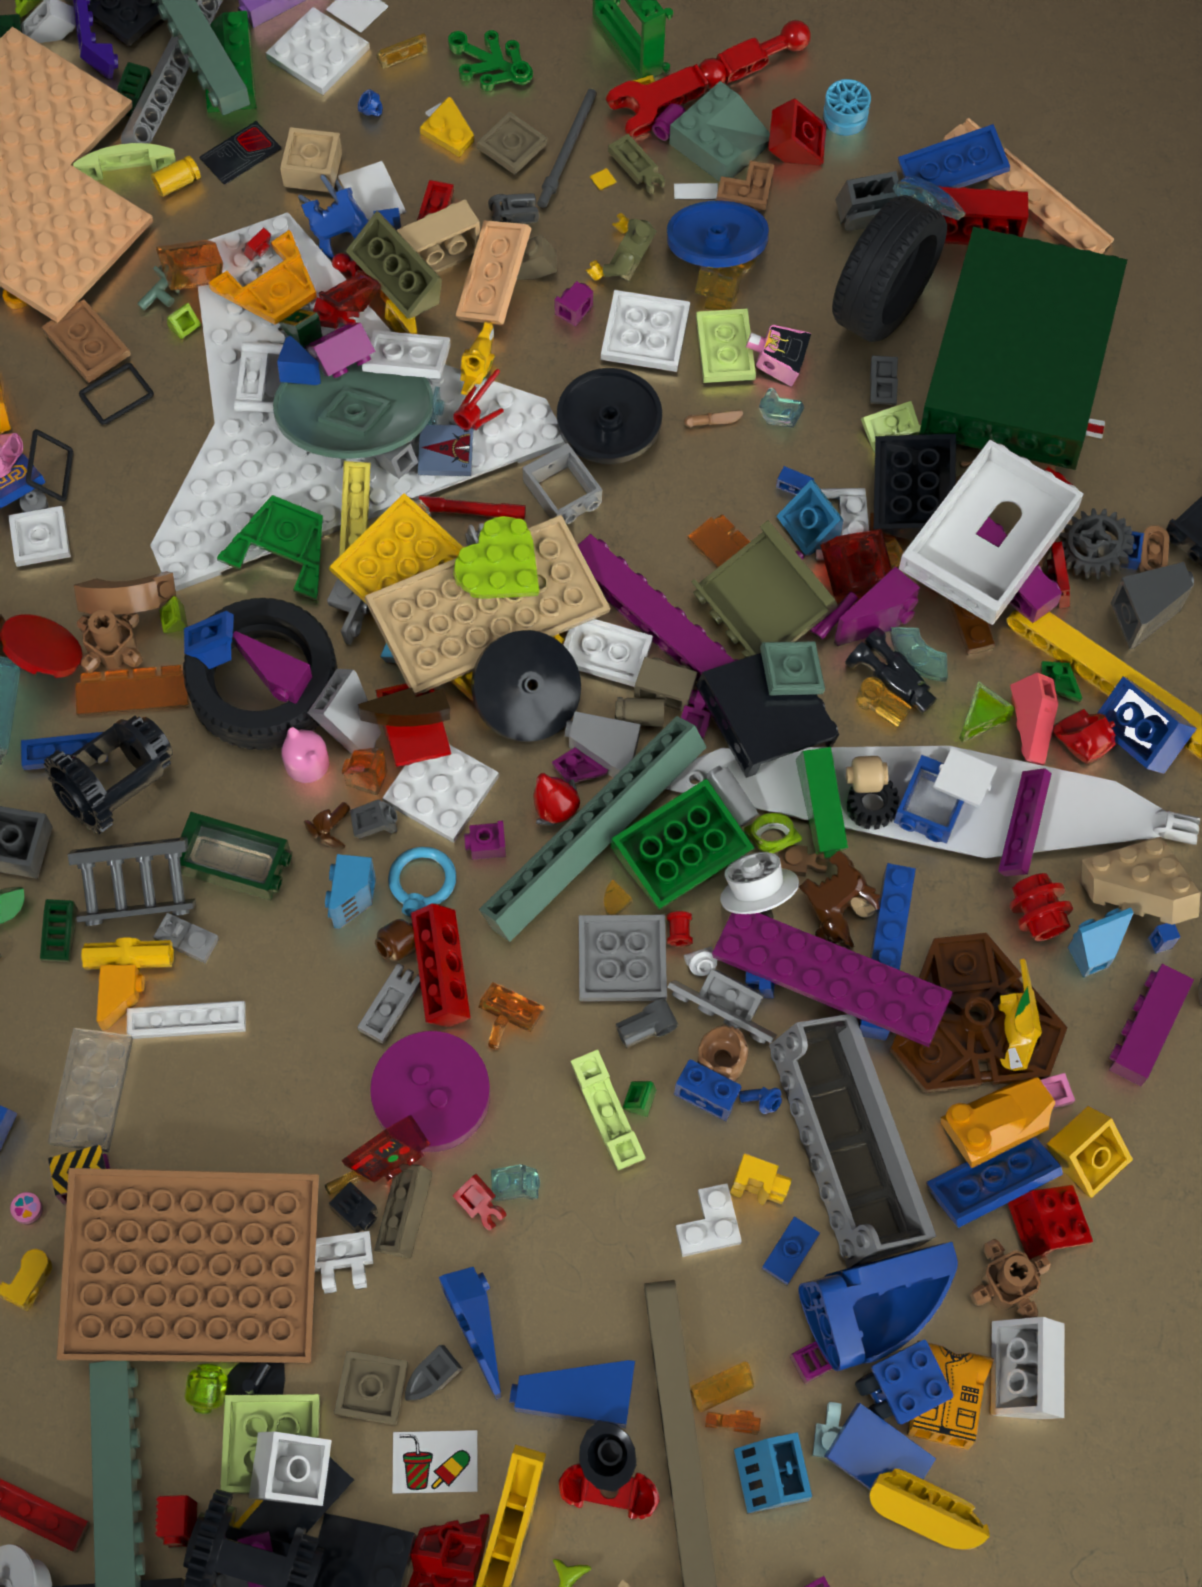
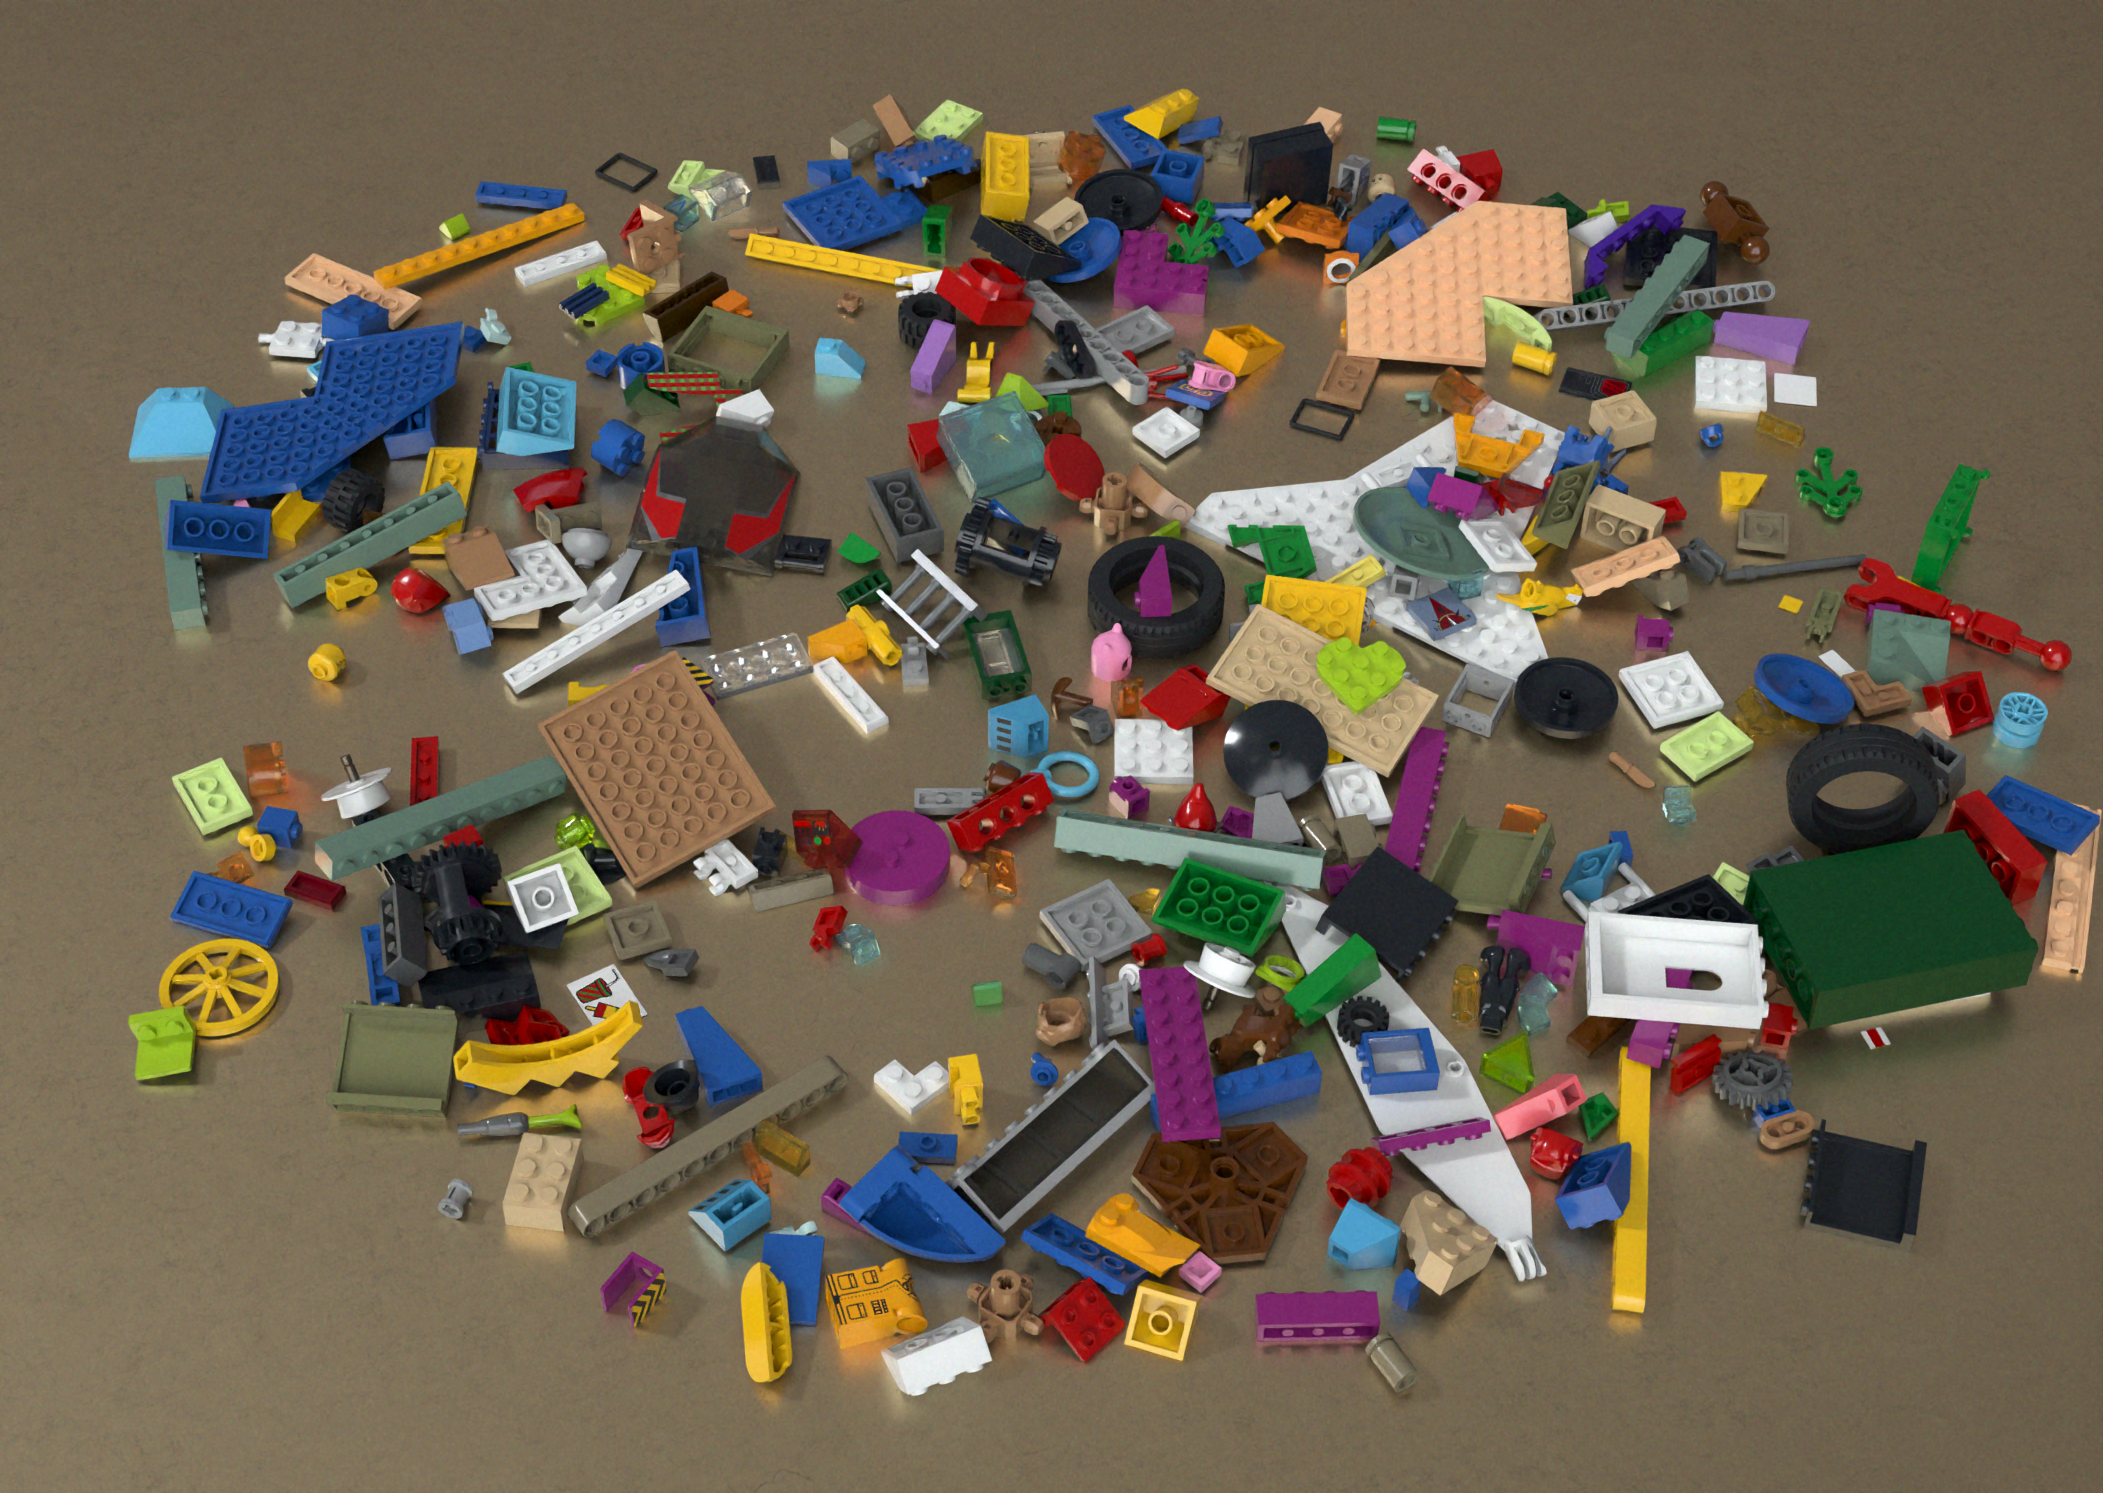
camera: 60 degrees right, 20 degrees down
black piece [26,429,73,502] -> none
clear orange windscreen [76,665,188,716] -> none
lime slope [167,303,202,339] -> none
blue slope [184,611,234,669] -> none
red plate [244,227,271,261] -> none
light grey slope [308,669,381,755] -> none
white sticker [338,161,406,220] -> none
dark brown slope [358,687,450,727] -> none
red piece [418,495,526,521] -> none
blue wedge [439,1267,502,1400] -> none
red plant [453,369,504,430] -> none
yellowish green slope [571,1049,646,1171] -> none
olive torso [585,213,657,282] -> none
blue bracket [674,1060,741,1122] -> none
light grey brick [706,765,759,827] -> none
torso [746,325,811,387] -> none
sand green plate [760,641,825,695] -> none
clear red slope [820,529,892,597] -> none
tan head [846,756,888,793] -> none
blue plate [855,1340,953,1424] -> none
clear light blue slope [892,176,966,220] -> none
white piece [933,747,997,808] -> none
yellow animal [997,959,1042,1071] -> none
dark grey slope [1111,562,1194,649] -> none

